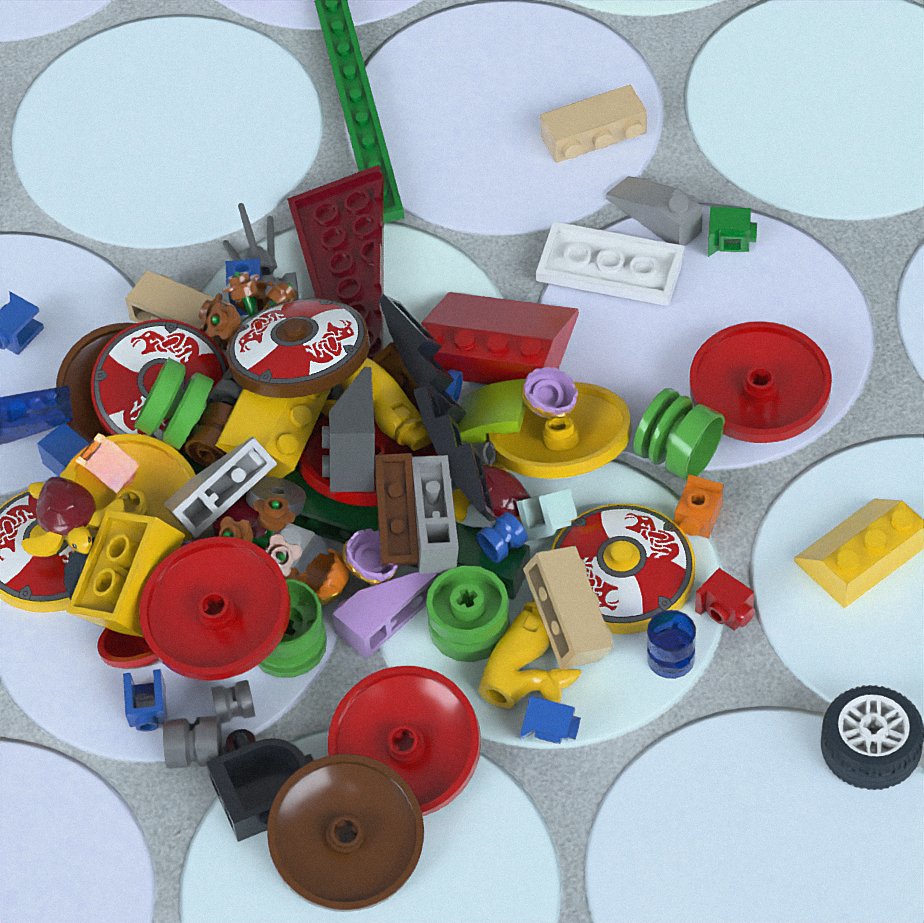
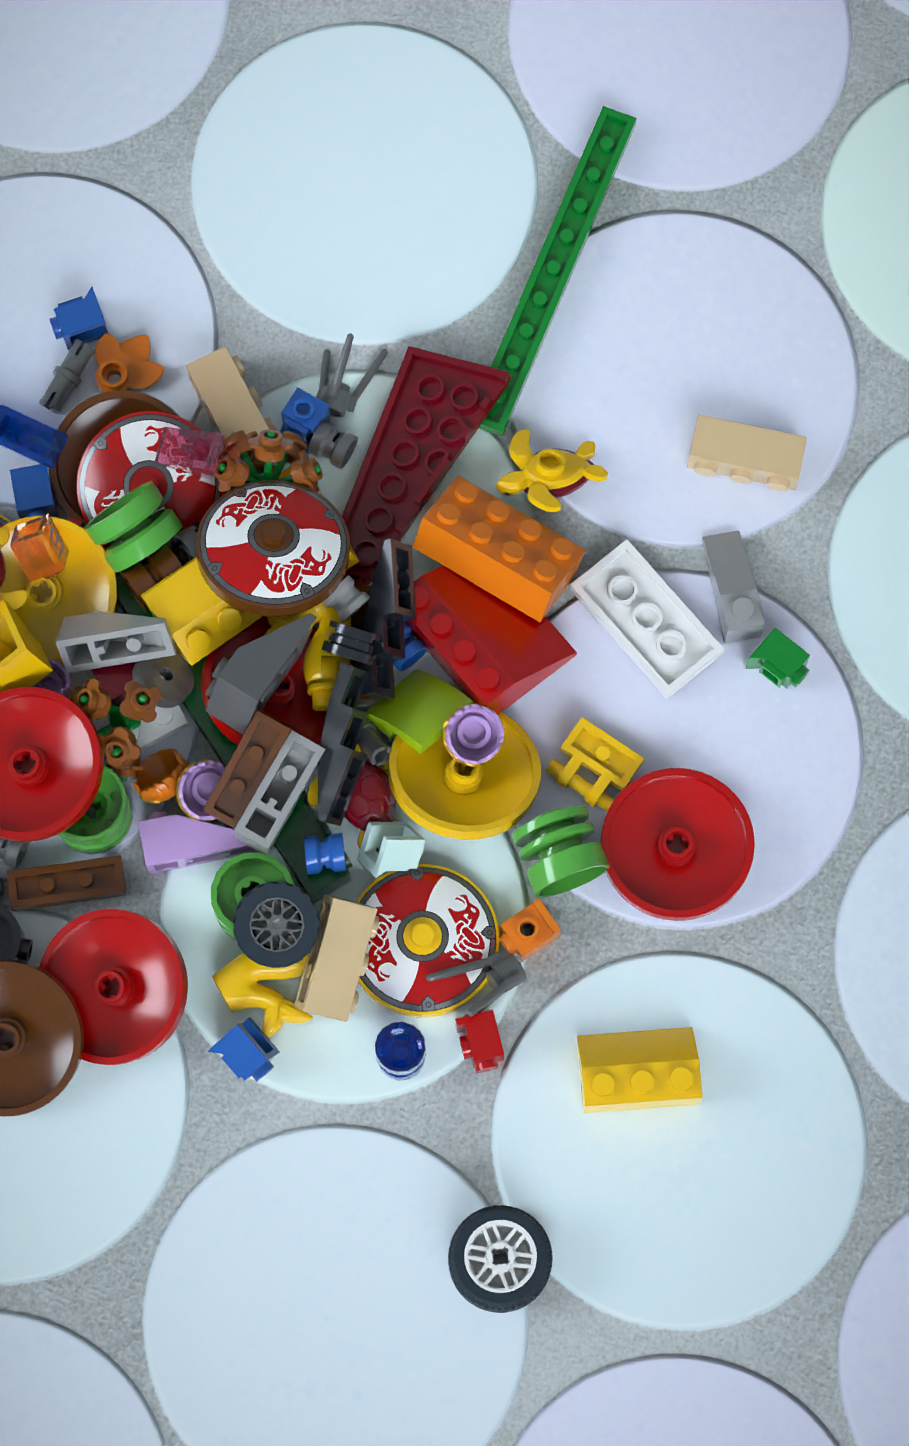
camera: 30 degrees right, 20 degrees up
none -> reddish brown plate [7,855,127,911]
none -> dark grey pin [39,339,95,414]
none -> orange plate [94,333,164,392]
none -> clear pink slope [154,427,225,480]
none -> black wheel [233,882,320,968]
none -> black wheel [321,620,382,666]
none -> light grey wheel [323,575,370,623]
none -> orange brick [412,475,586,622]
none -> dark grey plant [426,952,527,1016]
none -> yellow animal [496,429,608,512]
none -> yellow plate [546,717,645,812]

